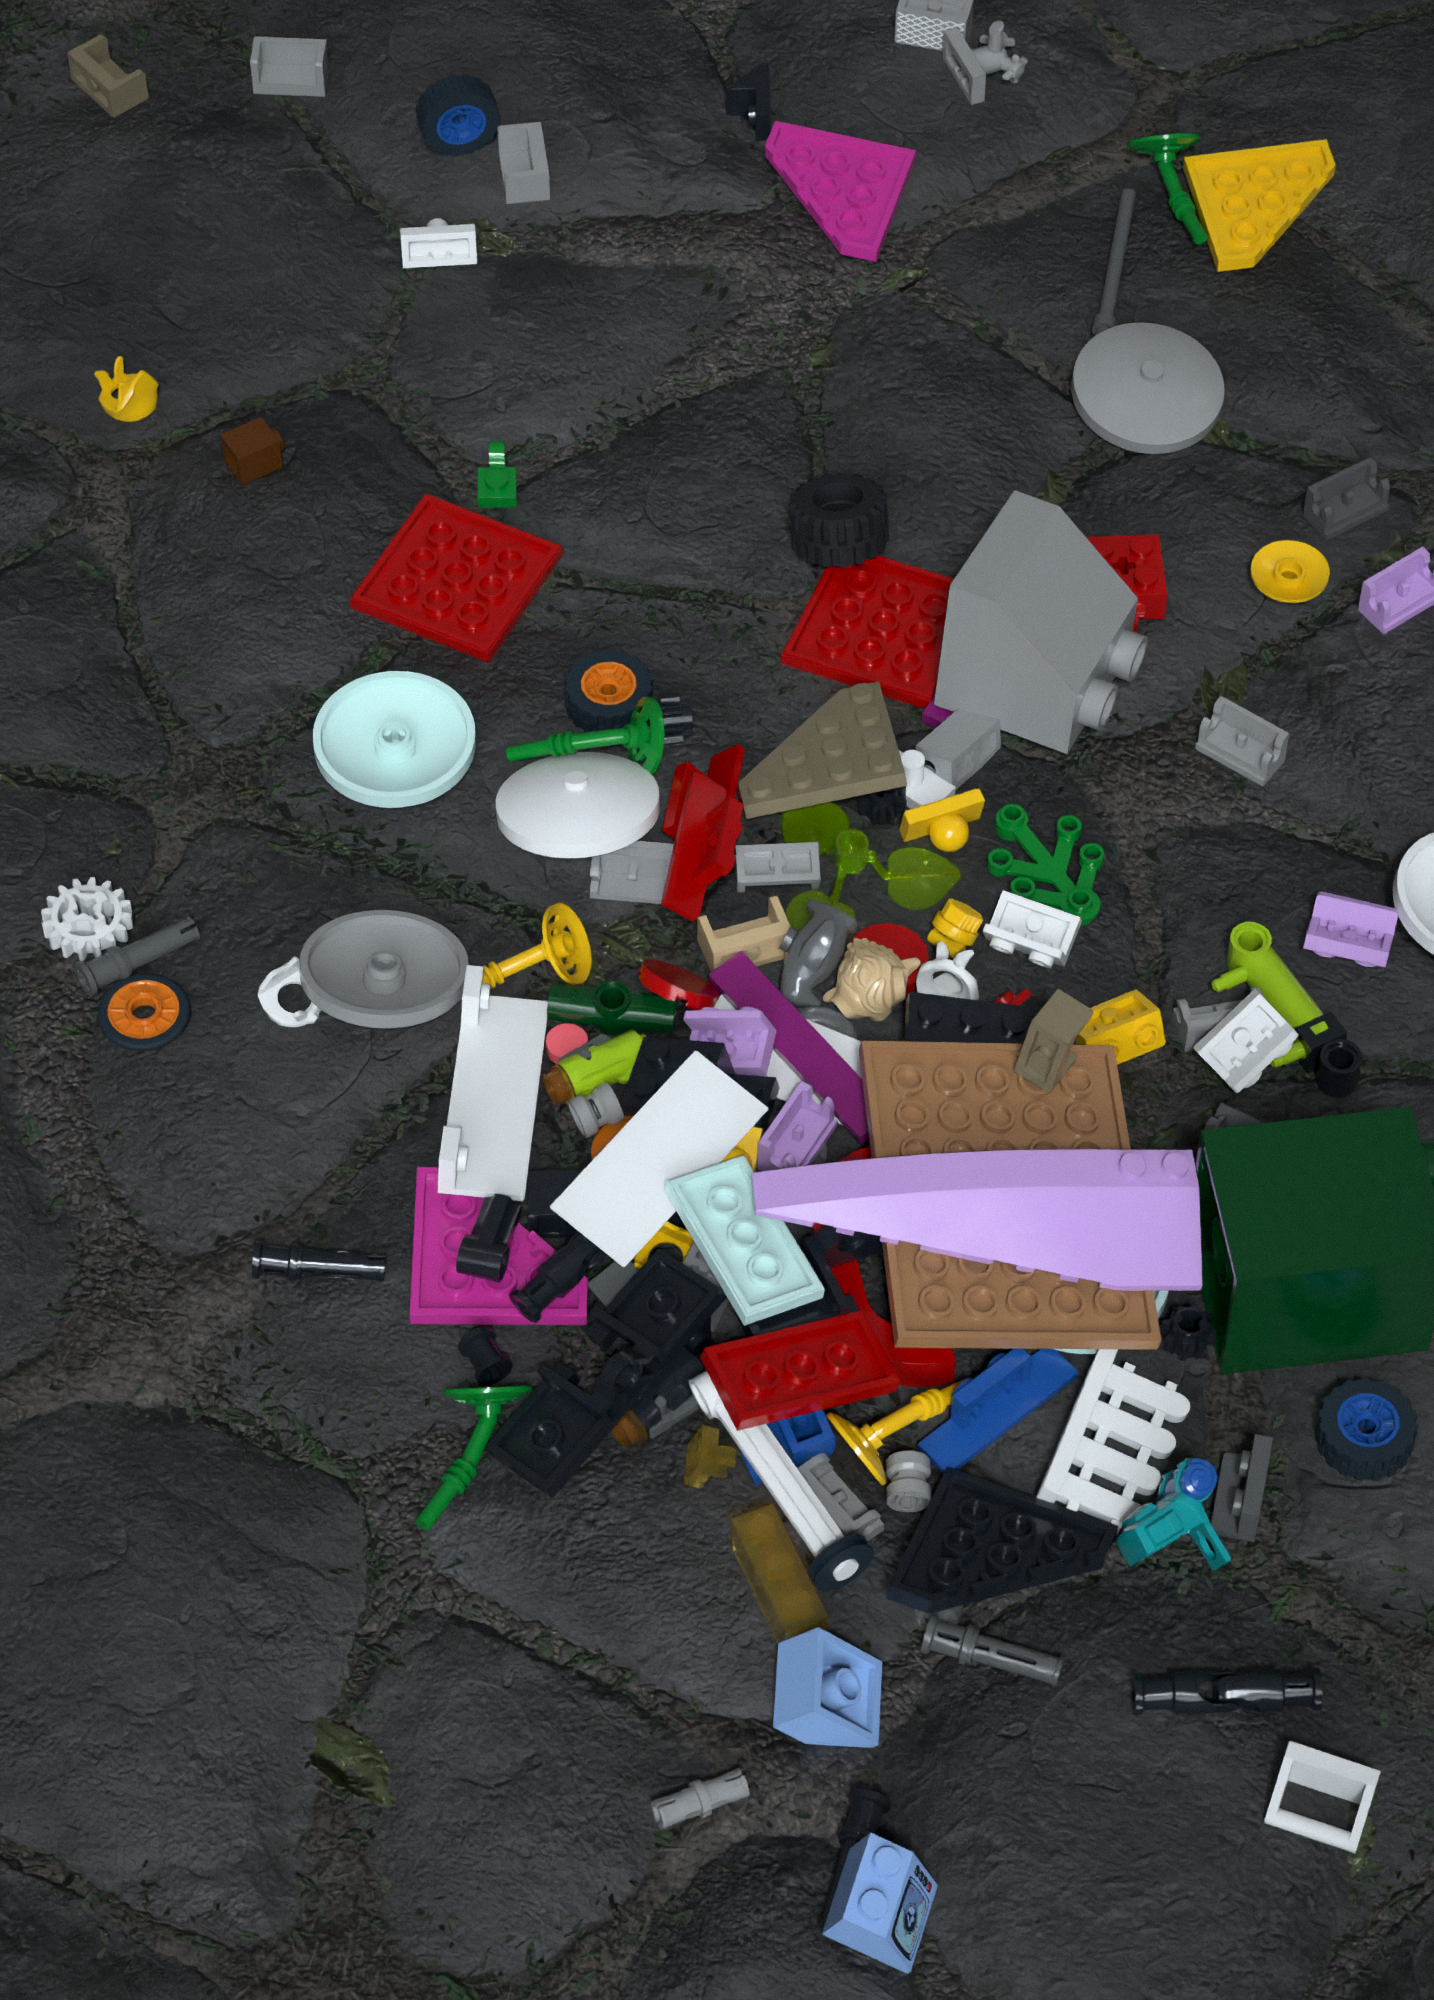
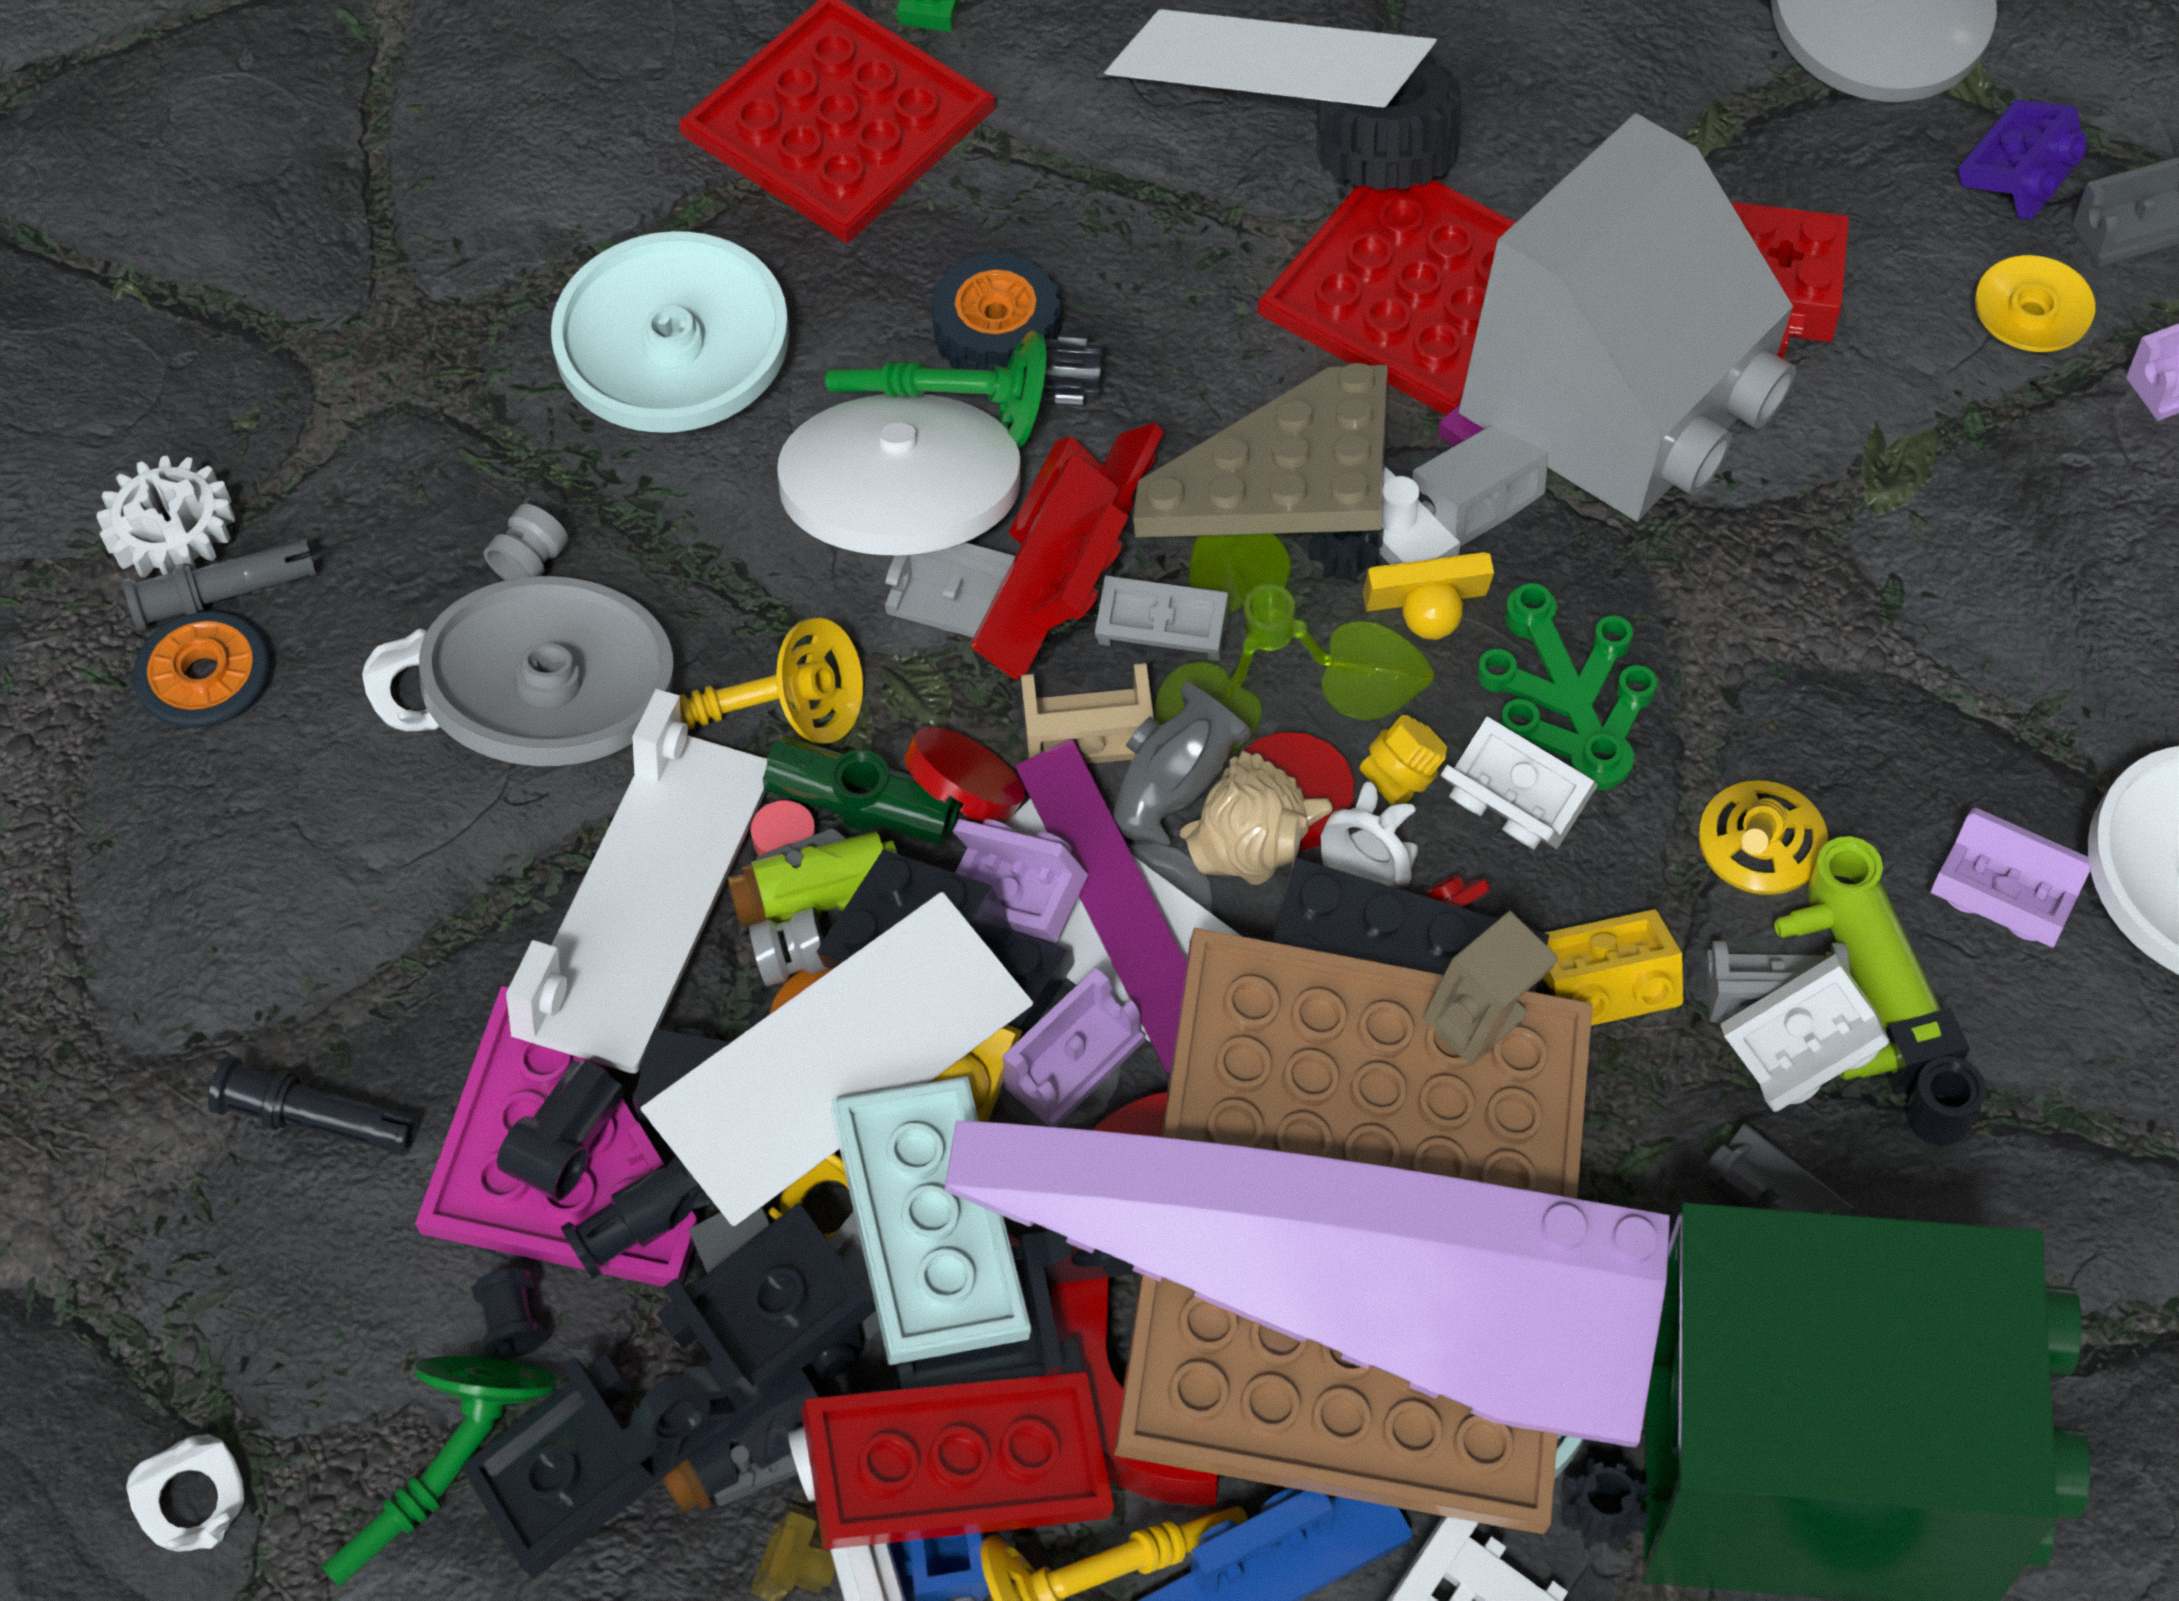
camera: 15 degrees right, 5 degrees up
light grey hinge [1195,696,1289,786] -> none
none -> white piece [126,1434,245,1551]
none -> light grey wheel [483,503,569,581]
none -> white sticker [1104,10,1437,107]
none -> yellow dish [1698,780,1828,895]
none -> dark purple bracket [1958,99,2086,220]

